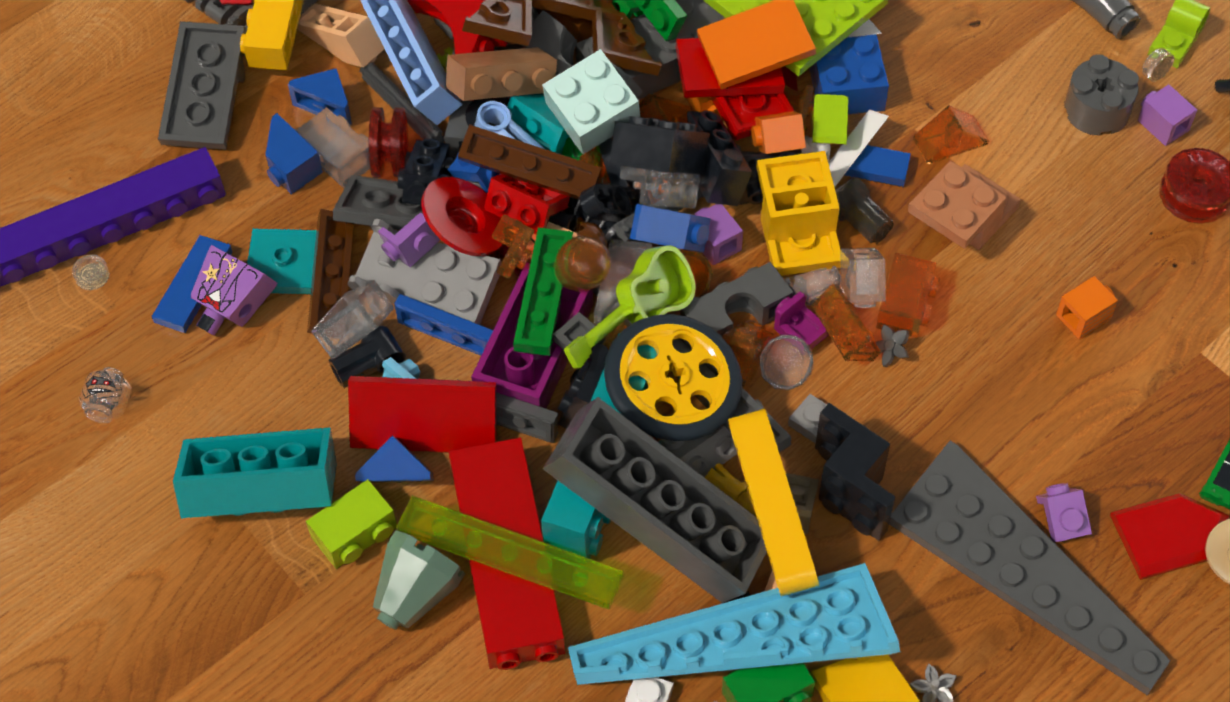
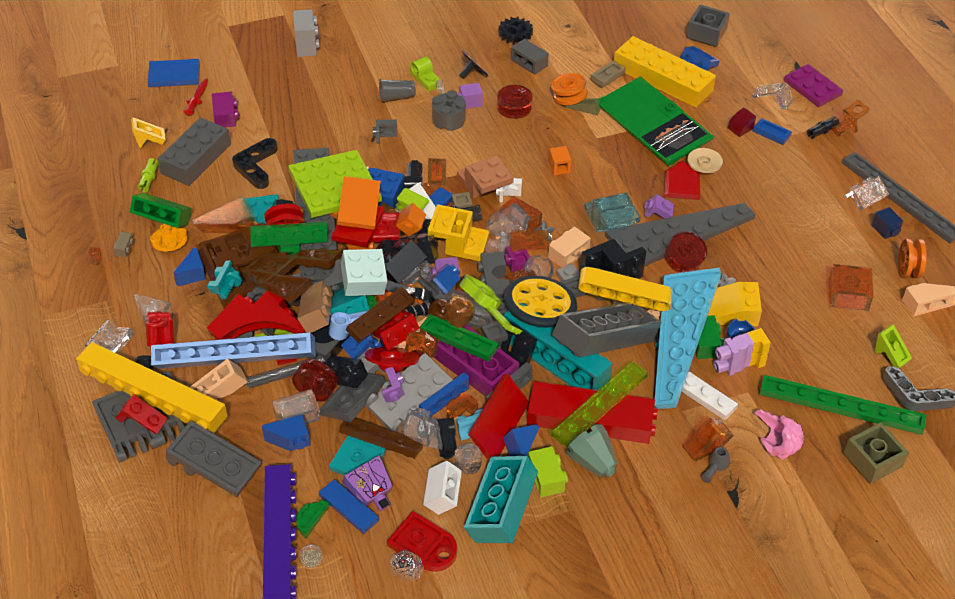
camera: 70 degrees left, 10 degrees down
blue slope [288,68,352,128] -> none
none -> green tile [296,500,330,539]
none -> dark grey bracket [373,119,397,143]
none -> red tile [387,511,457,572]
none -> black piece [404,160,423,189]
none -> white brick [423,461,462,515]
none -> clear orange bracket [447,392,478,421]
none -> dark tan plate [451,192,473,210]
none -> clear head [454,443,482,475]
none -> white bracket [496,178,522,202]
none -> light nougat brick [548,227,591,268]
none -> clear light blue bracket [584,192,641,233]
none -> clear red wheel [665,231,707,273]

